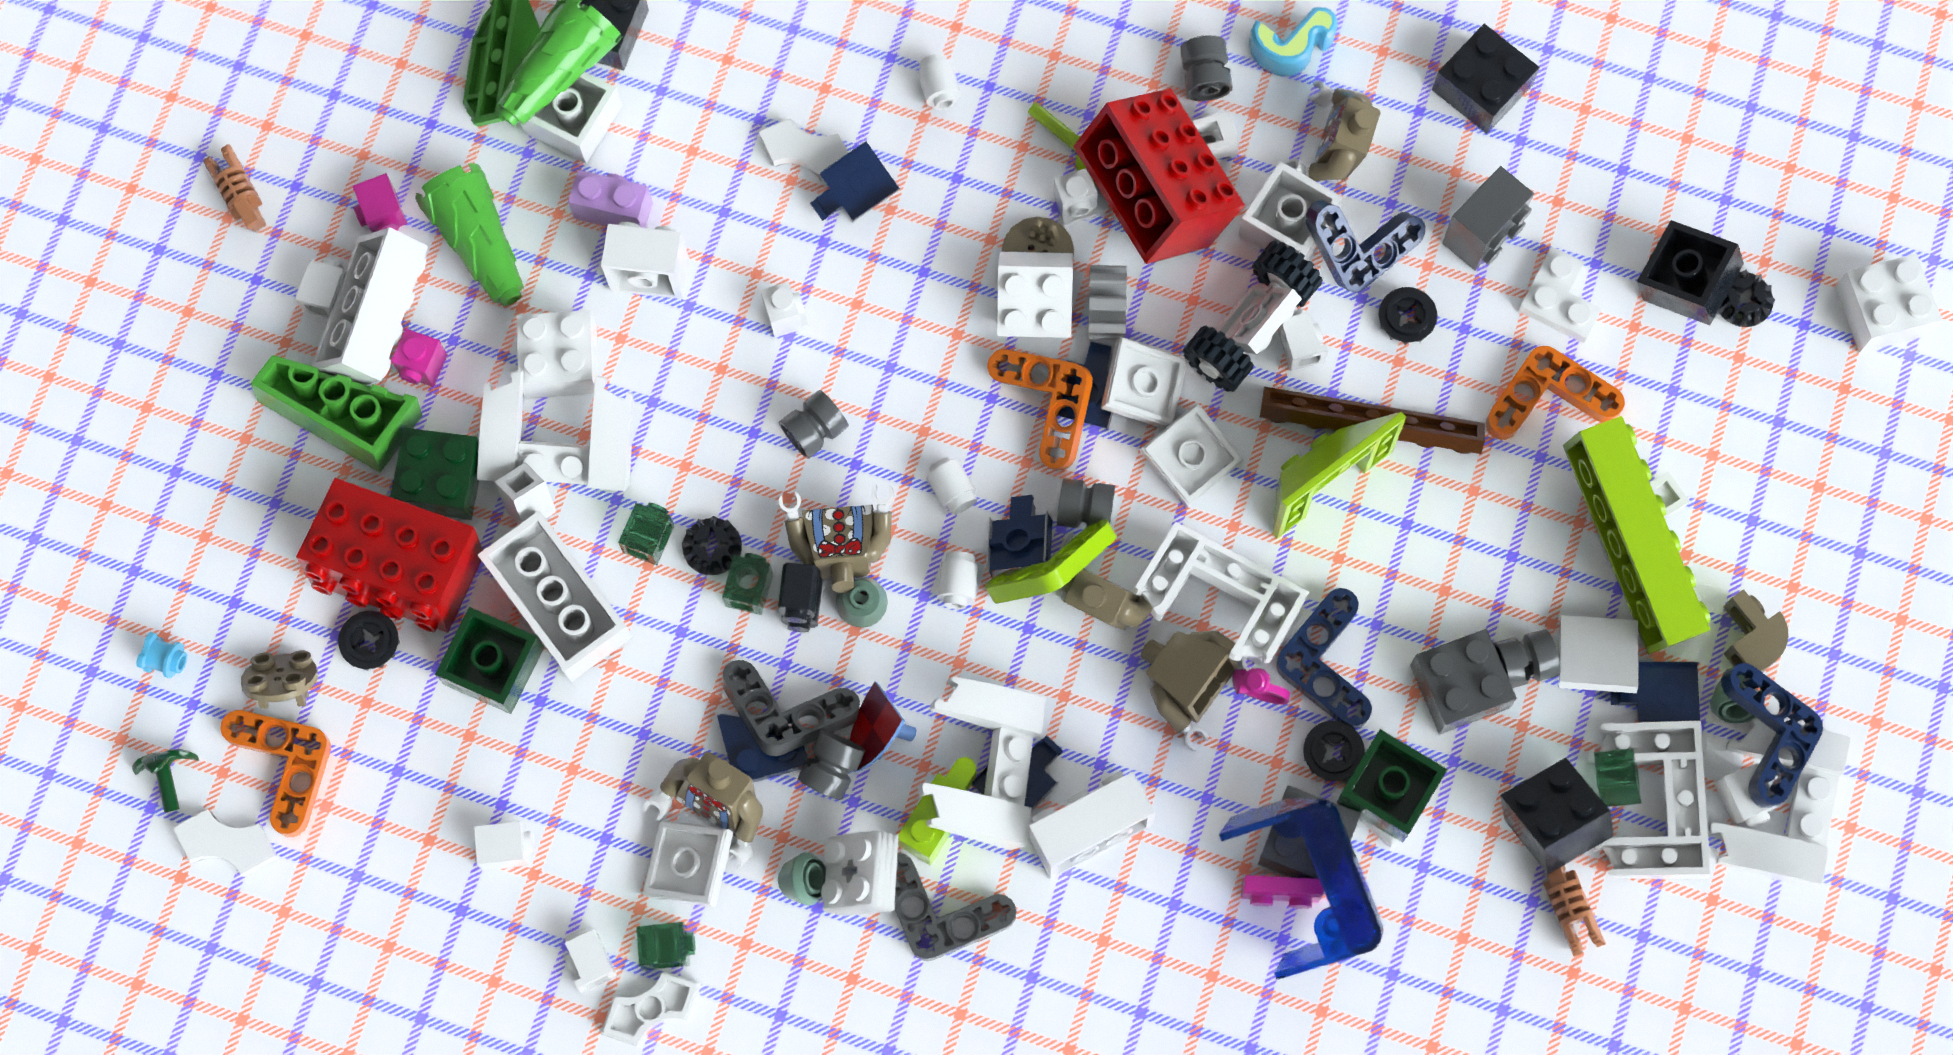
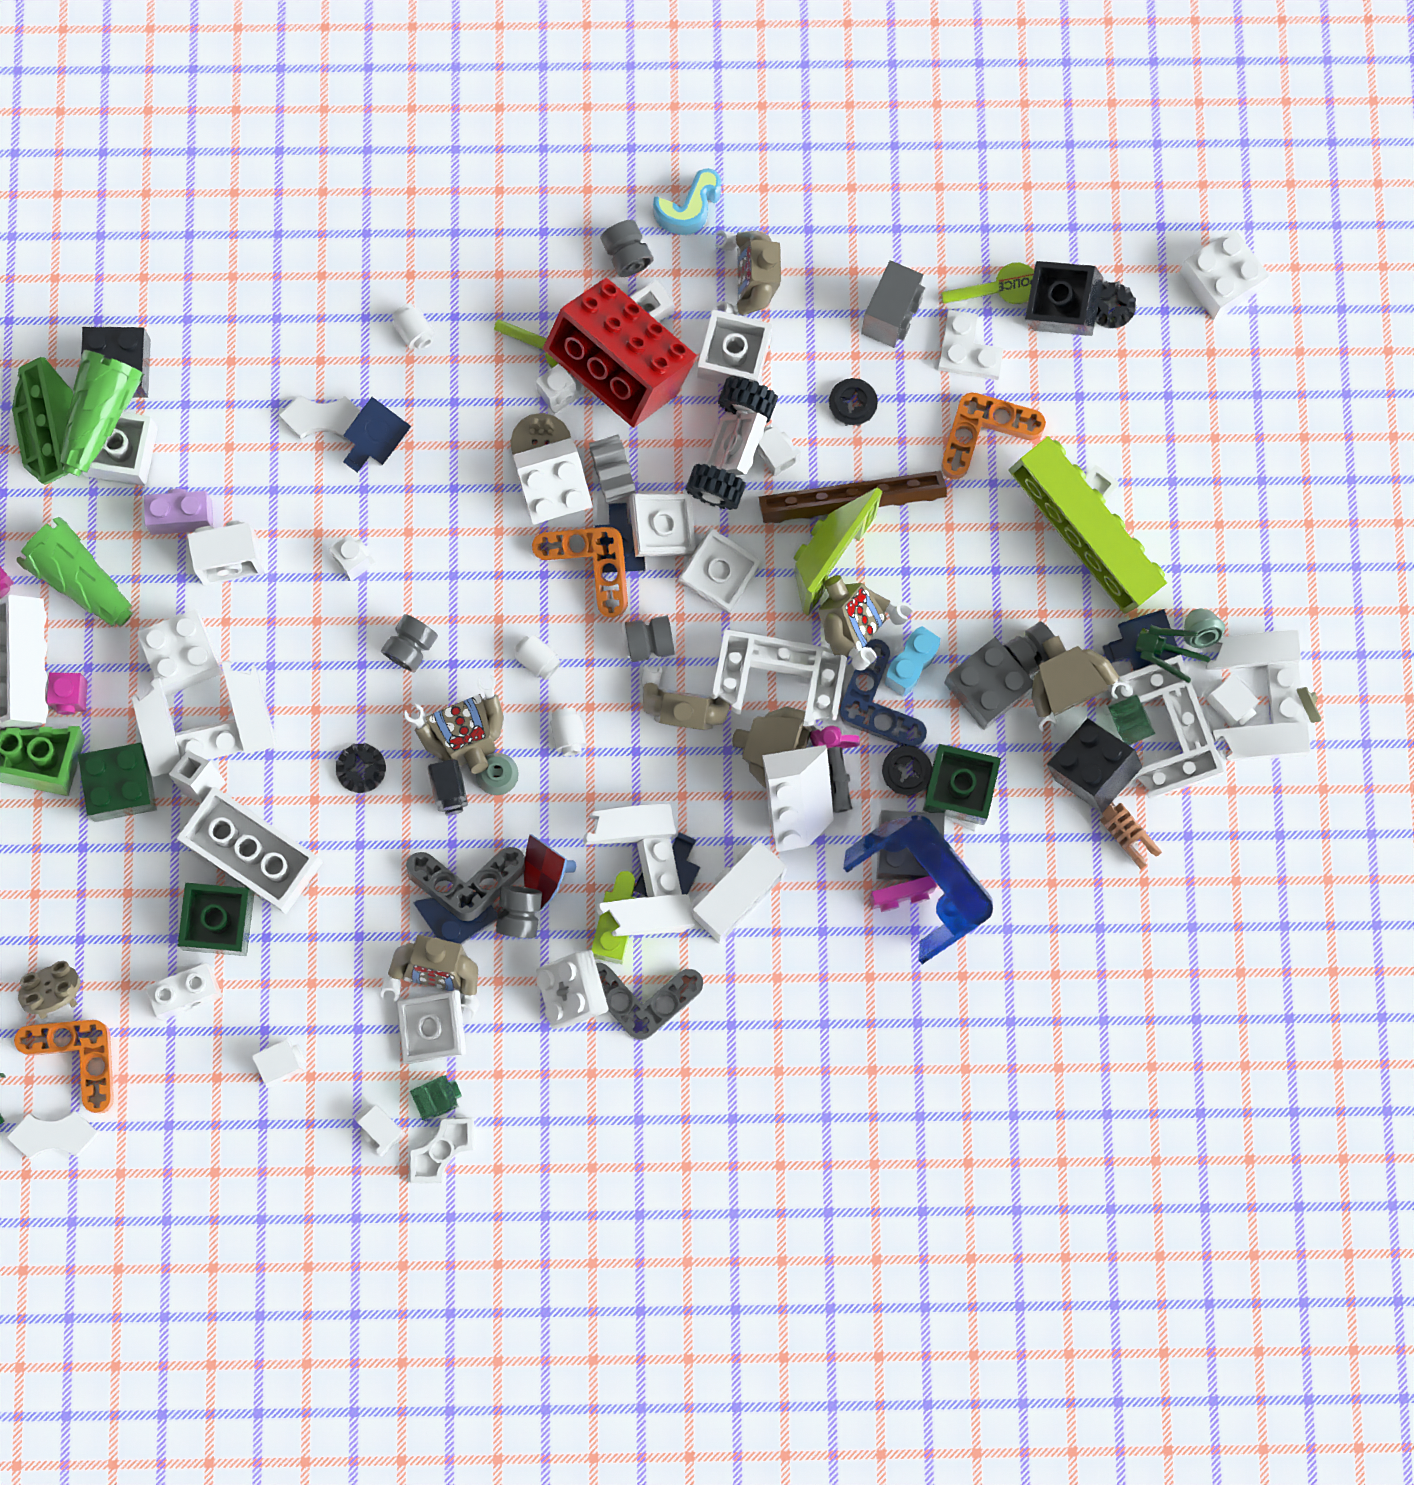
camera: 25 degrees left, 5 degrees up
red brick [296,478,483,633] -> none
black gear [338,611,400,671] -> none
clear green brick [618,502,675,566] -> none
clear green brick [722,553,773,615] -> none
sand green cone [778,852,826,906] -> none
lime beam [985,519,1117,604] -> none
dark blue piece [986,494,1053,577] -> none
dark blue beam [1305,200,1426,293] -> none
black brick [1432,23,1540,134] -> none
white tile [1559,615,1638,693] -> none
dark blue beam [1721,663,1823,808] -> none
dark tan brick [1723,589,1789,672] -> none
none -> white brick [145,963,223,1020]
none -> white slope [763,745,834,852]
none -> torso [818,575,913,670]
none -> dark grey pin [827,747,853,813]
none -> medium azure brick [884,626,941,697]
none -> lime piece [941,262,1034,304]
none -> dark tan torso [1031,635,1129,732]
none -> dark green plant [1135,625,1211,683]
none -> olive piece [1296,686,1322,723]

